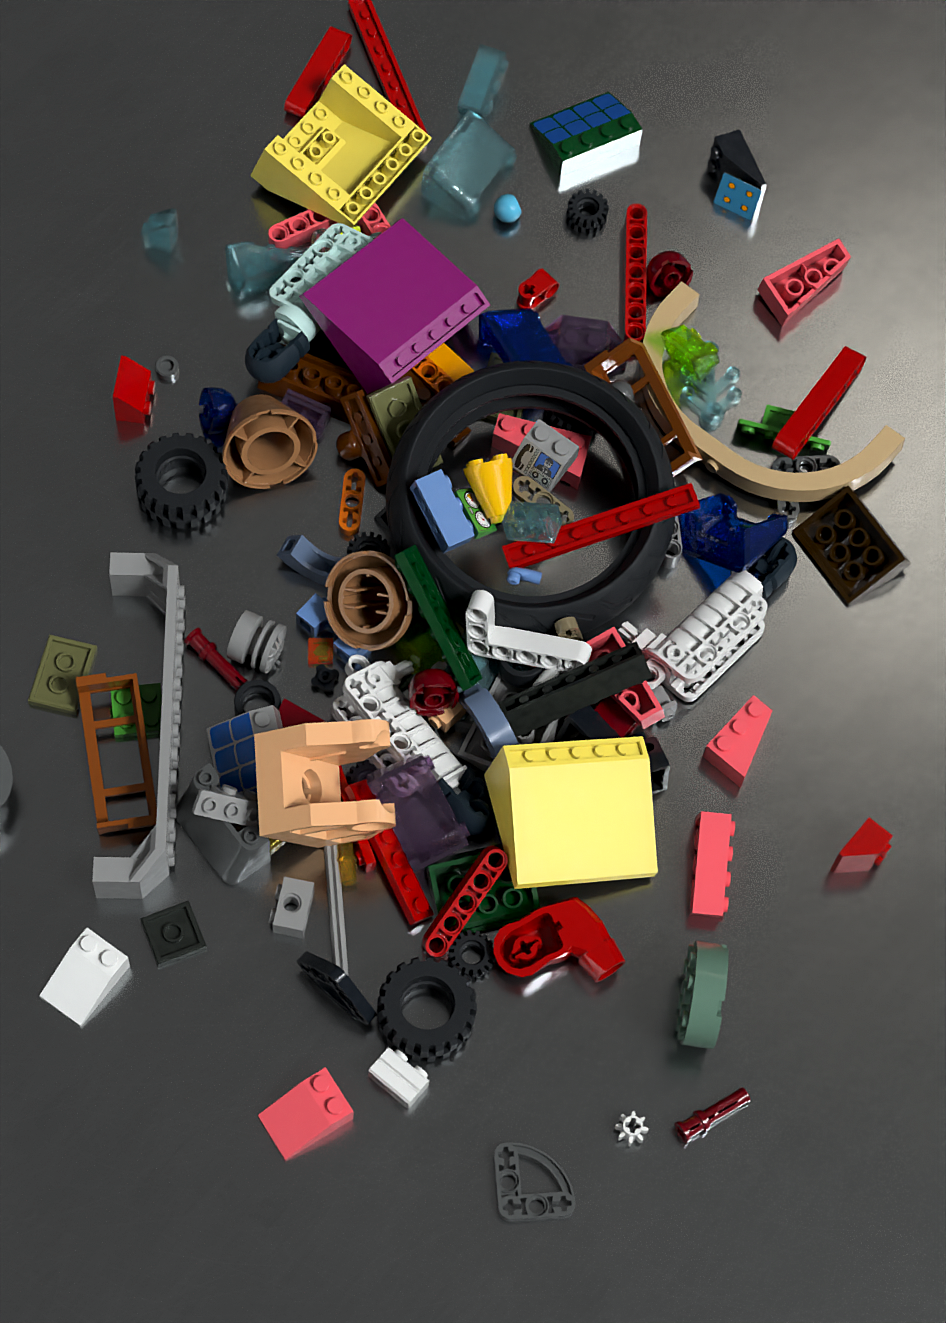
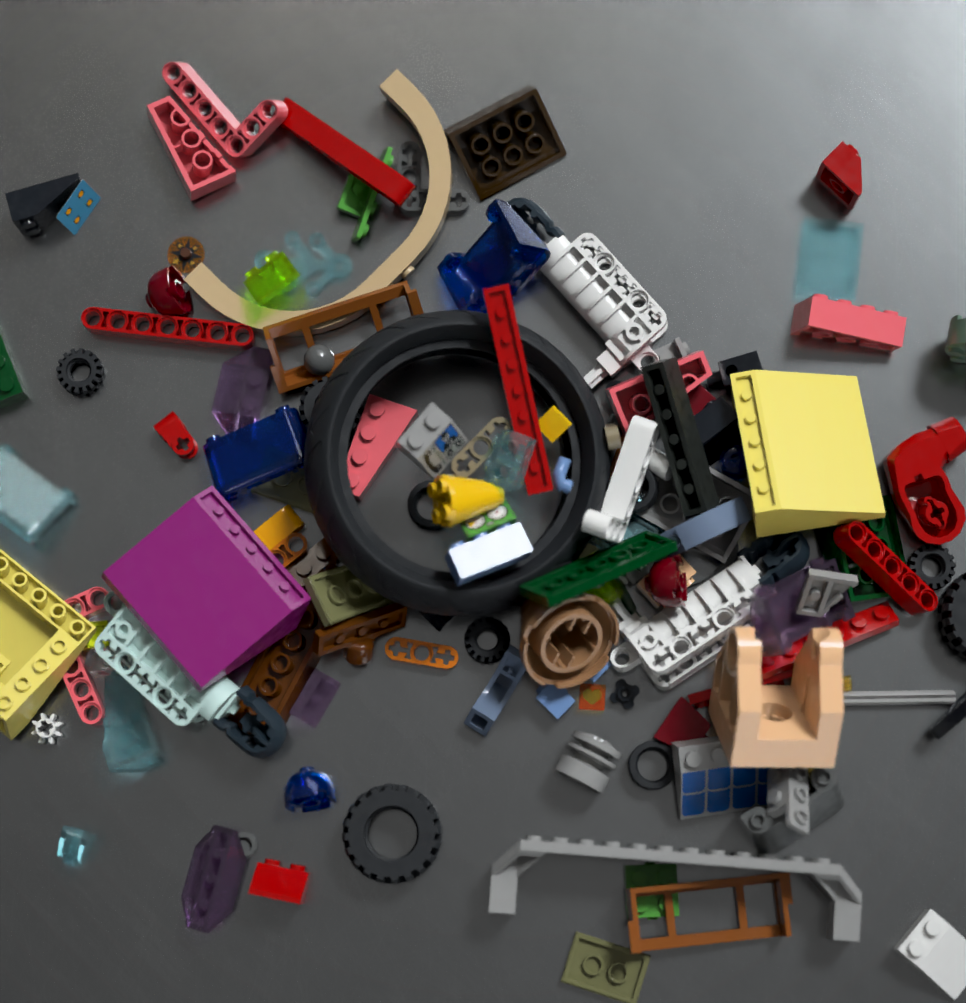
camera: 75 degrees left, 15 degrees up
pearl dark grey tile [140,900,207,967] -> none
dark red pin [184,627,248,692] -> none
medium nougat cone [222,395,318,489] -> none
light grey brick [269,877,314,939] -> none
medium azure piece [494,194,522,223] -> none
coral wedge [702,695,773,788] -> none
none -> white gear [31,713,64,744]
none -> coral beam [162,61,288,157]
none -> piece [167,236,205,273]
none -> clear purple wedge [181,825,246,933]
none -> yellow tile [539,405,572,443]
none -> light grey wing [795,568,858,617]
none -> clear light blue piece [796,216,864,302]

